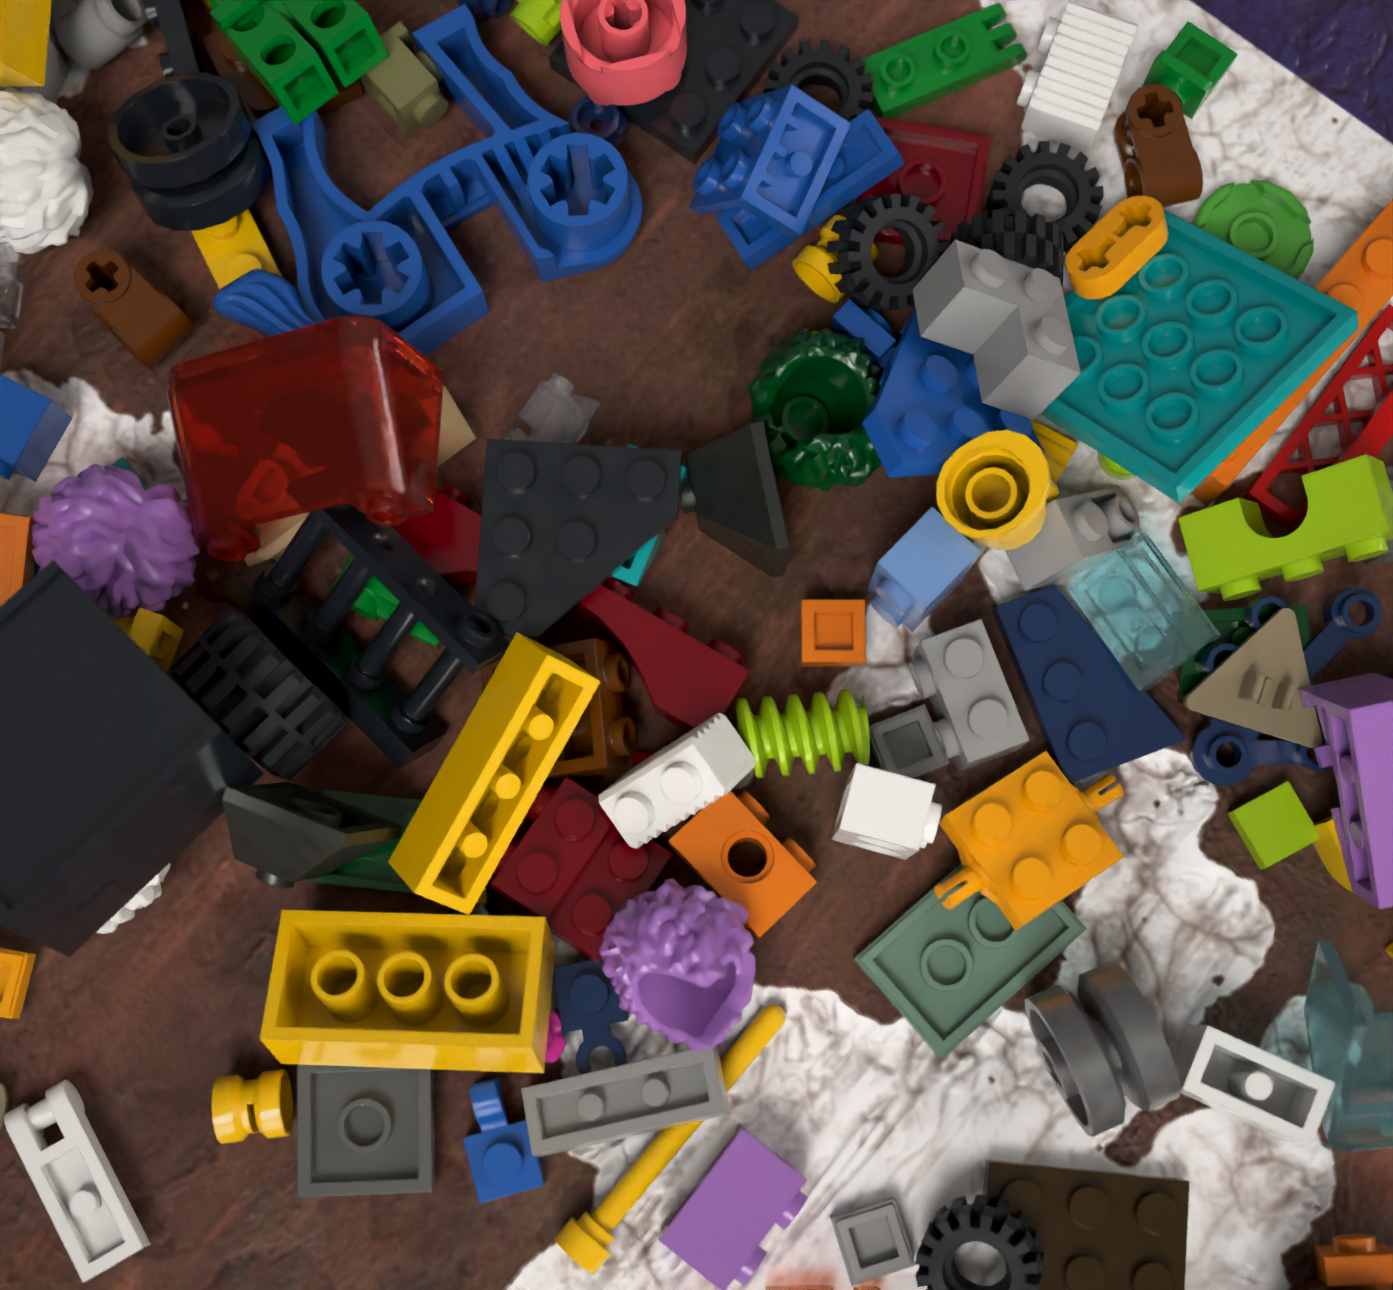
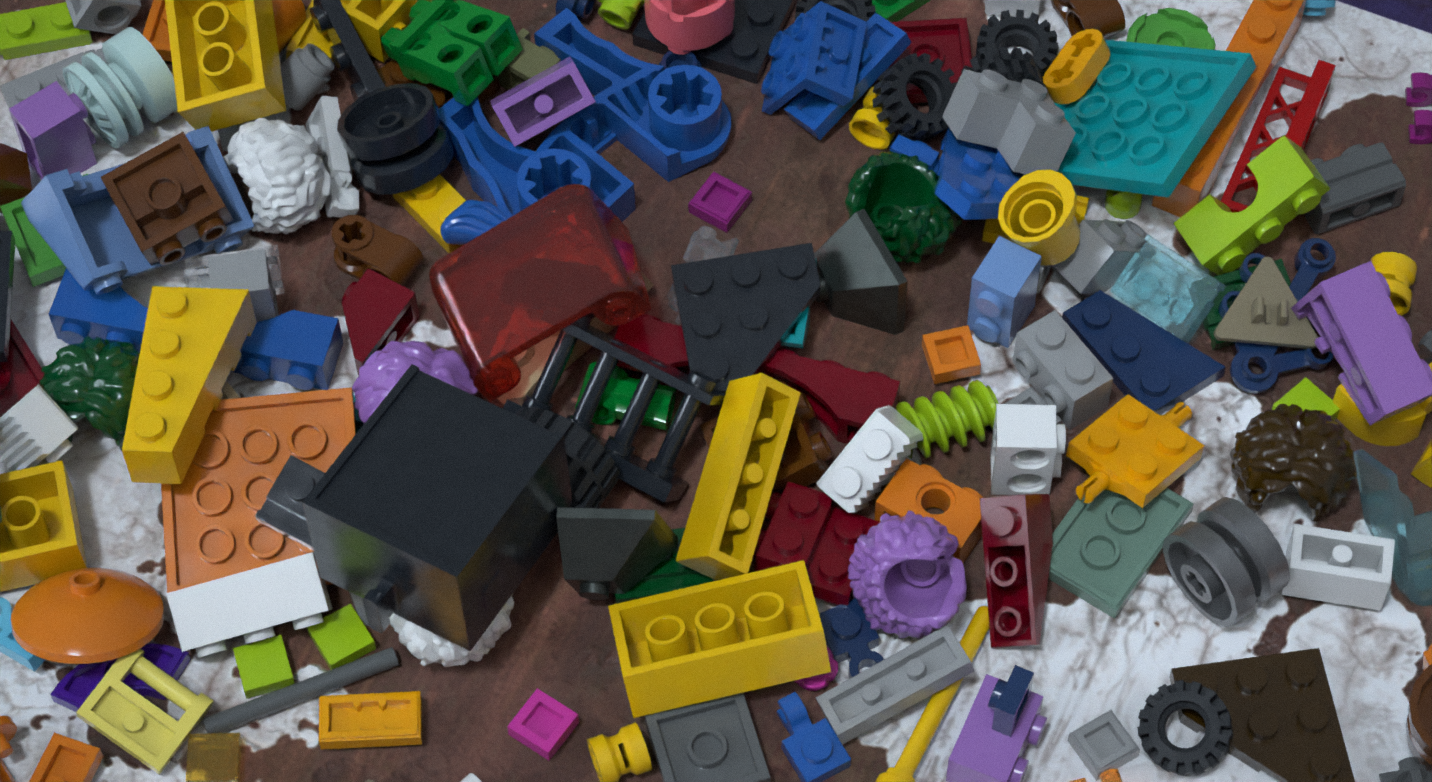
camera: 15 degrees left, 20 degrees down
none -> white hinge [306,96,359,217]
none -> dark red slope [342,268,420,377]
none -> medium lavender brick [490,57,595,147]
none -> dark pink plate [507,688,579,761]
none -> magenta tile [688,171,752,233]
none -> dark red slope [980,494,1053,648]
none -> dark blue plate [988,665,1034,737]
none -> dark brown hair [1230,404,1359,522]

